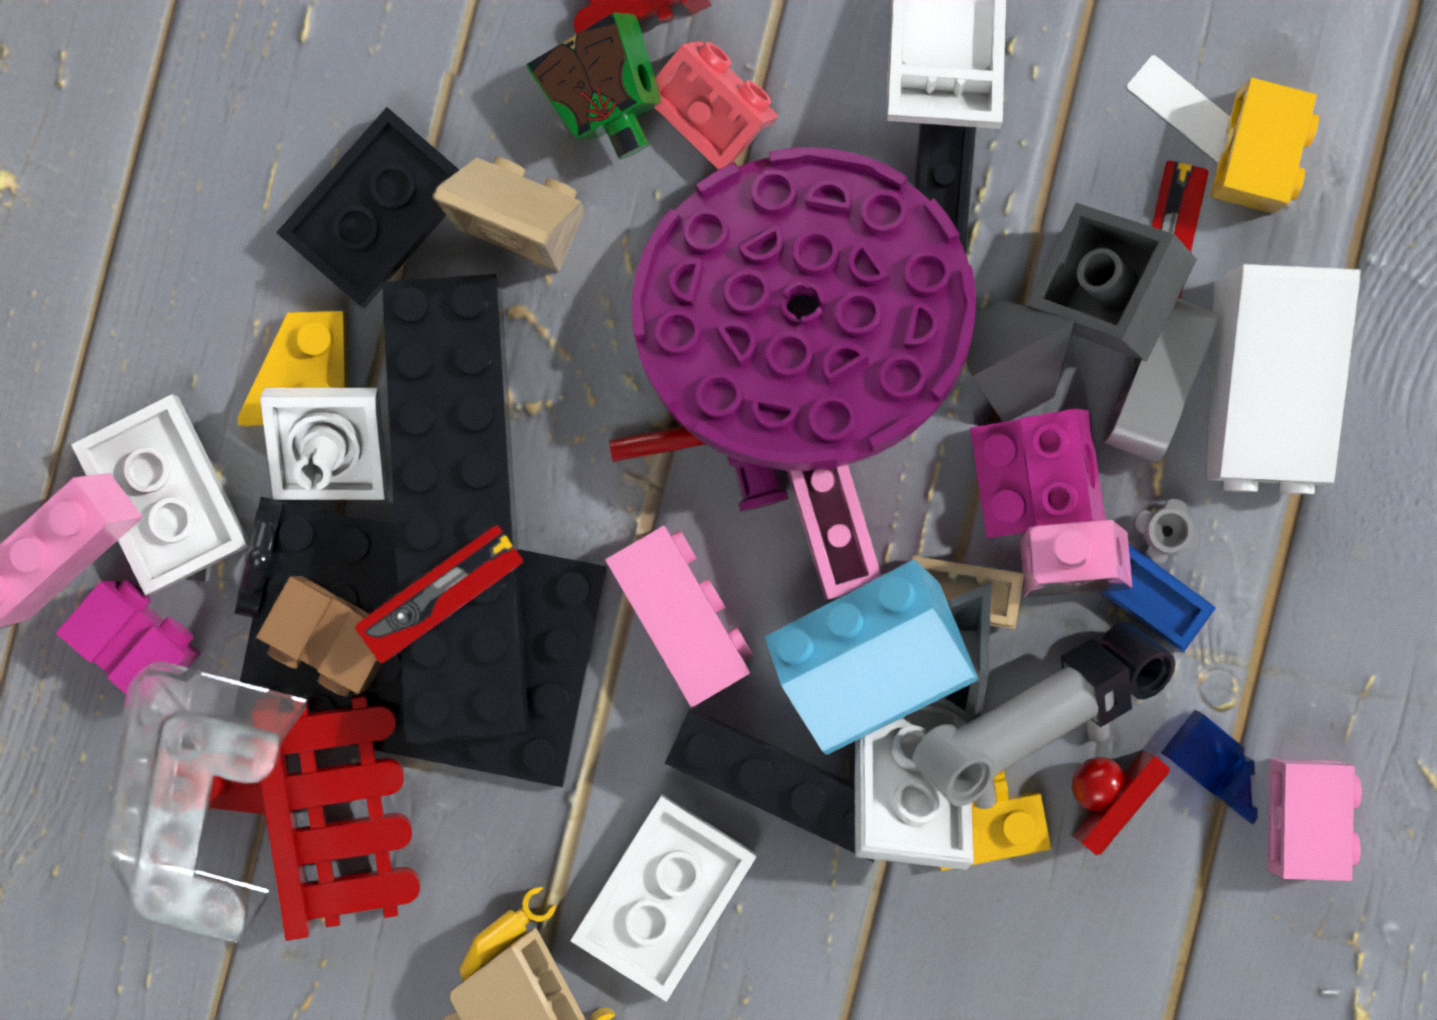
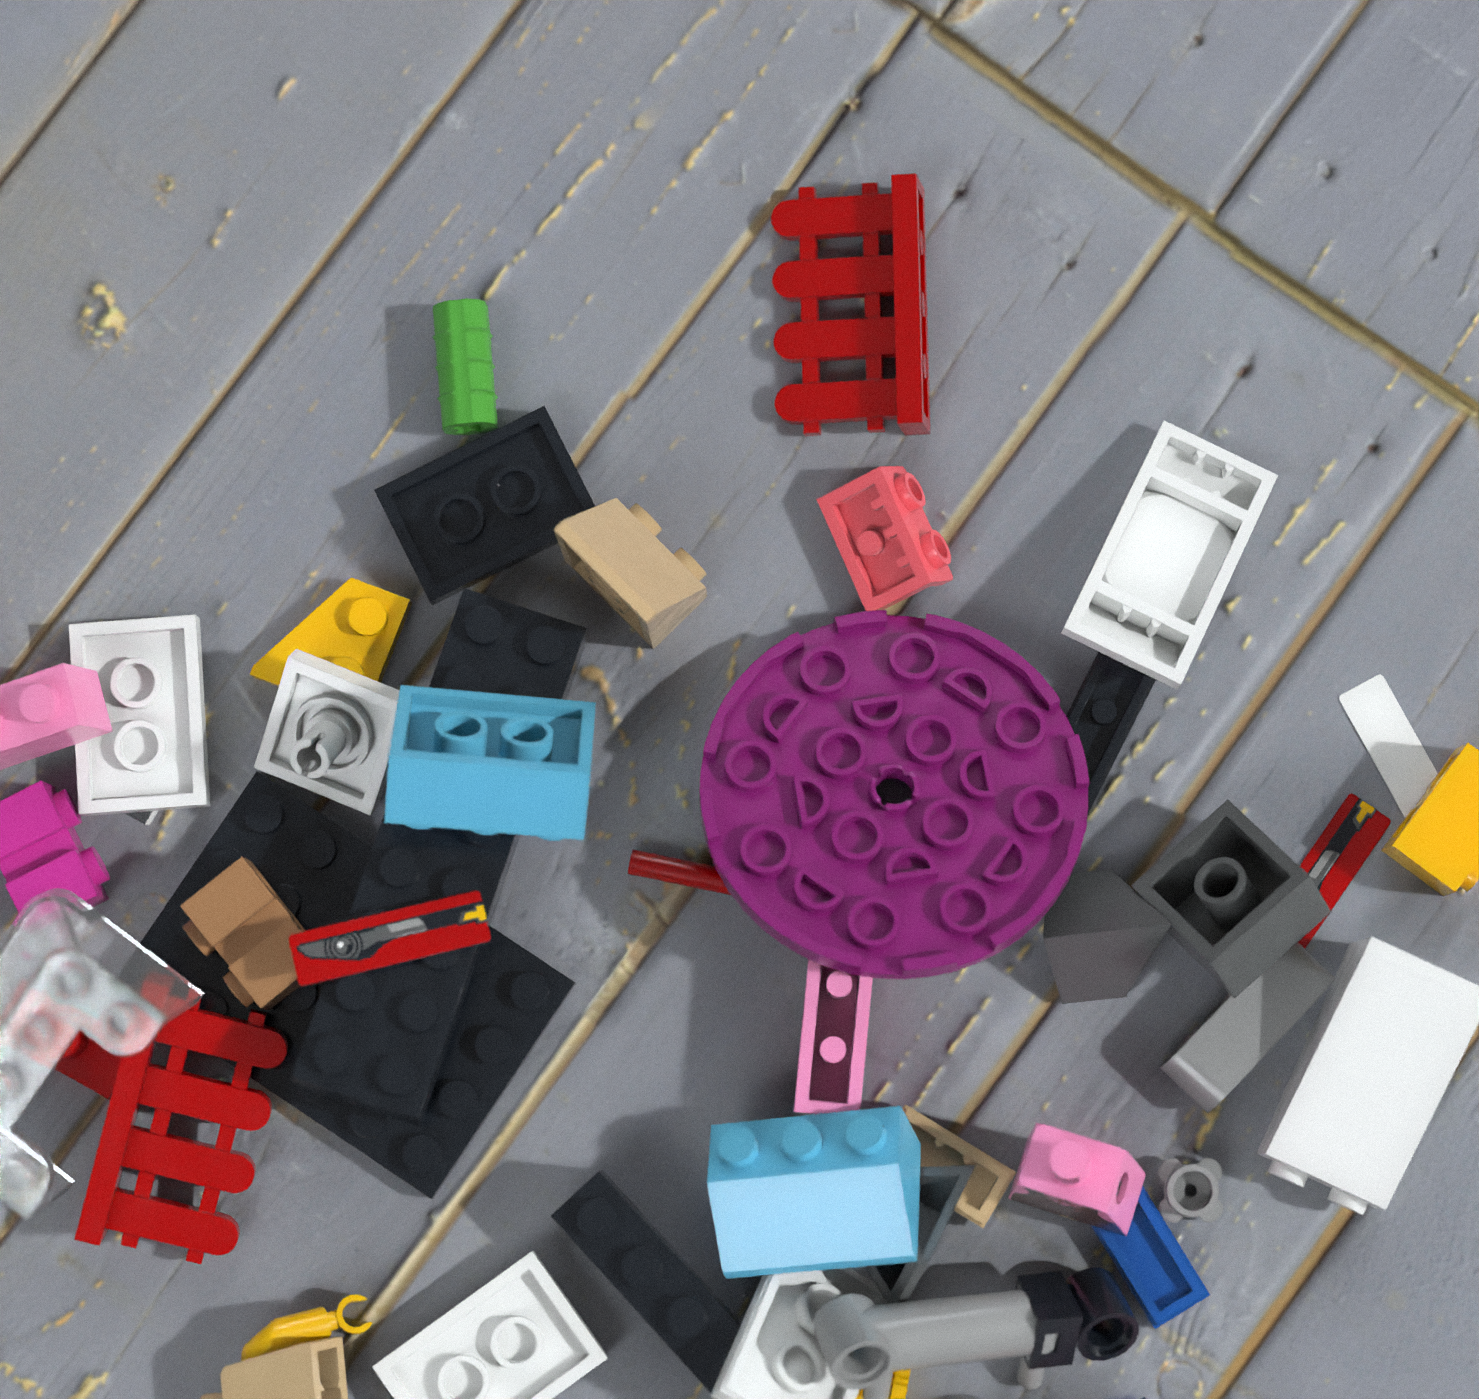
camera: 25 degrees right, 5 degrees down
black arm [234,497,283,618] -> none
torso [526,13,661,160] -> none
bright pink brick [605,525,754,708] -> none
magenta bush [727,456,789,512] -> none
dark pink brick [970,409,1106,538] -> none
none -> medium azure slope [385,685,596,841]
none -> bright green axle [432,299,498,436]

